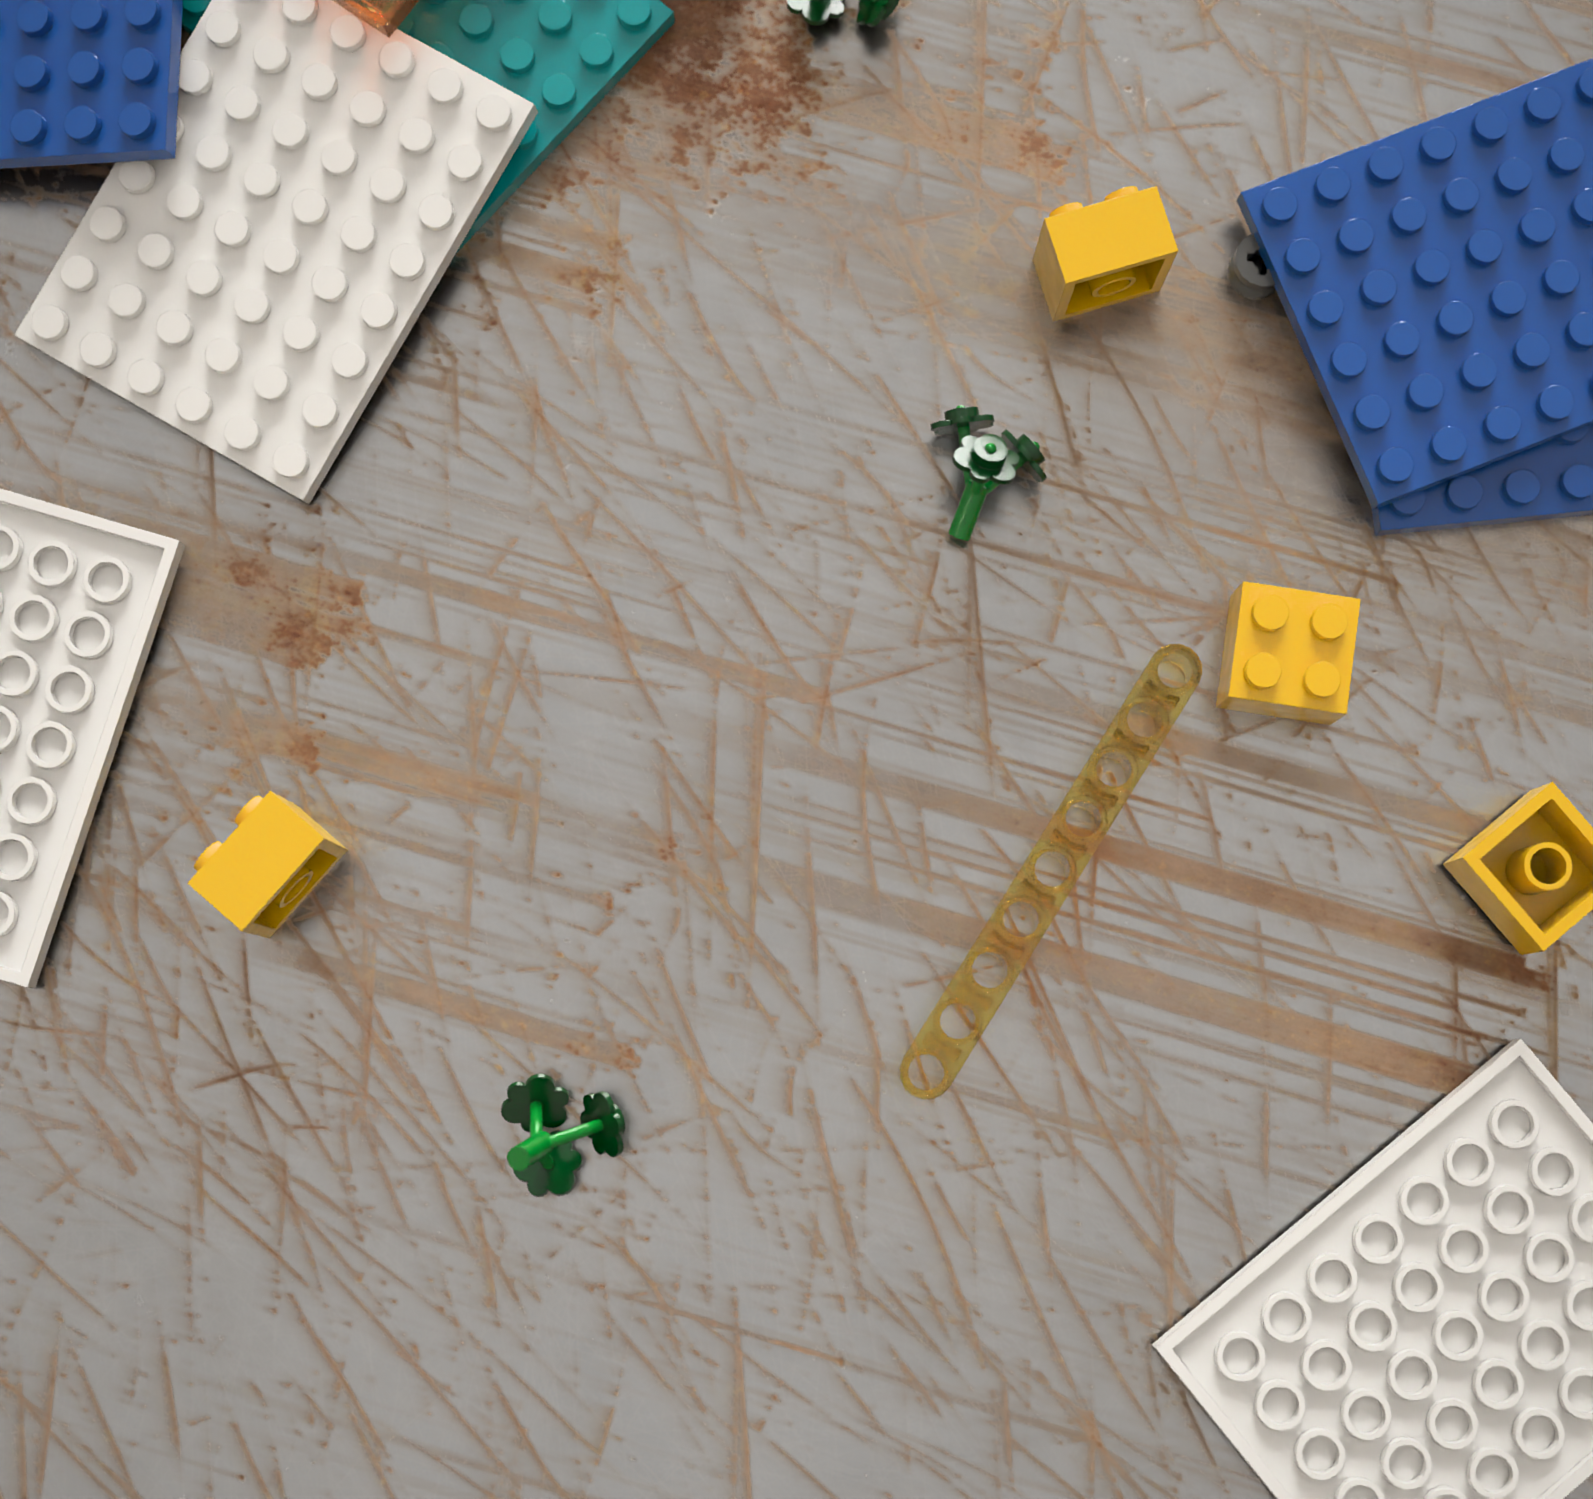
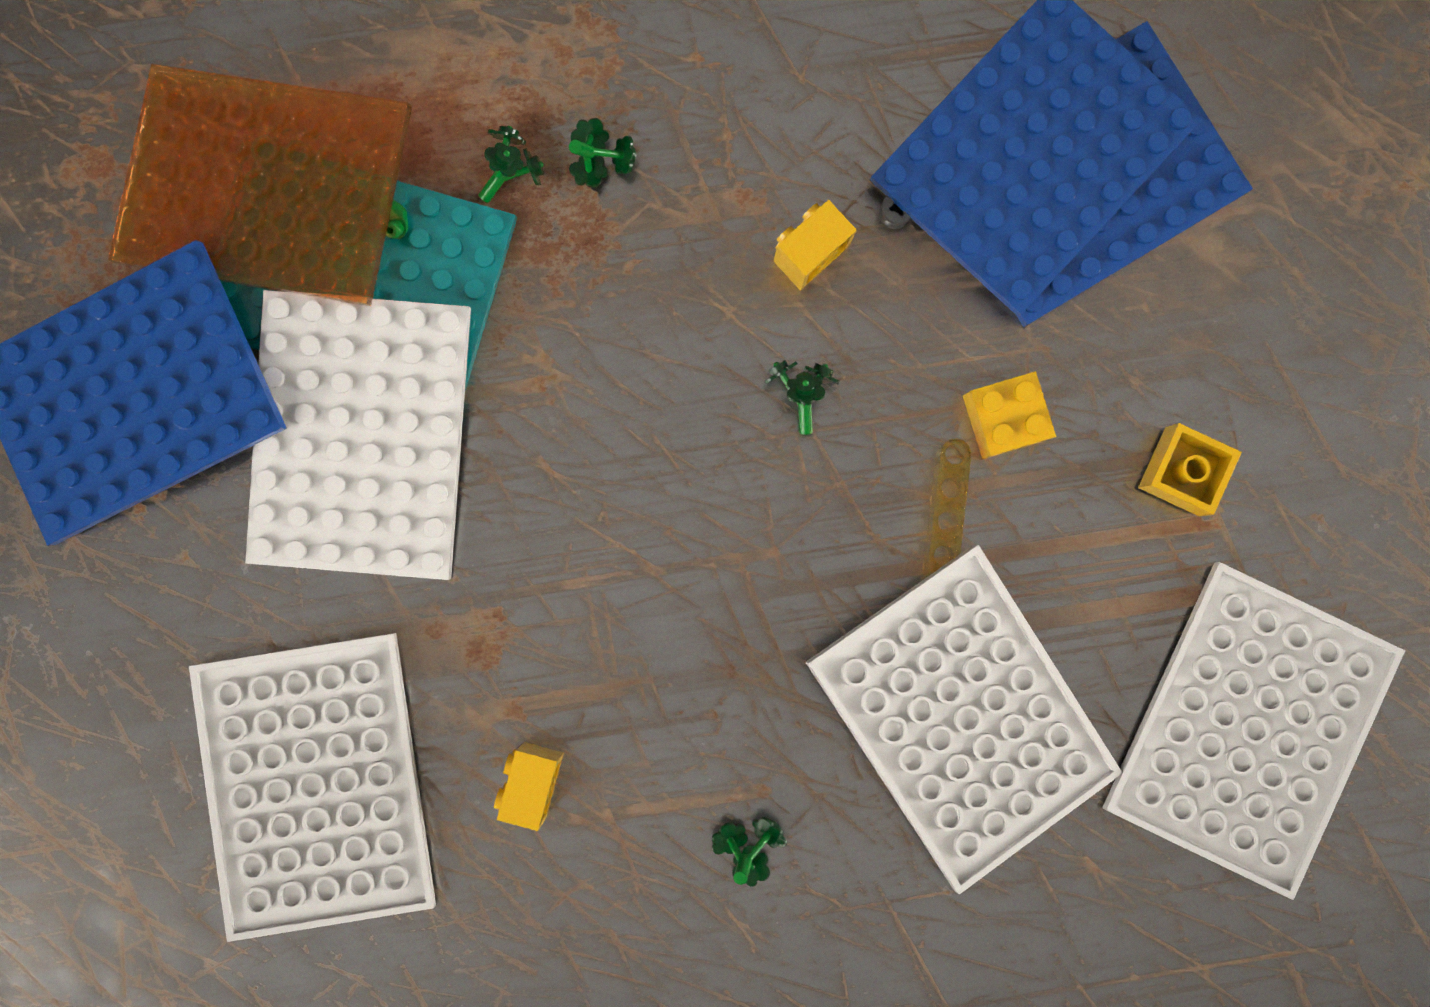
camera: 35 degrees left, 5 degrees up
none -> white plate [806,545,1122,895]

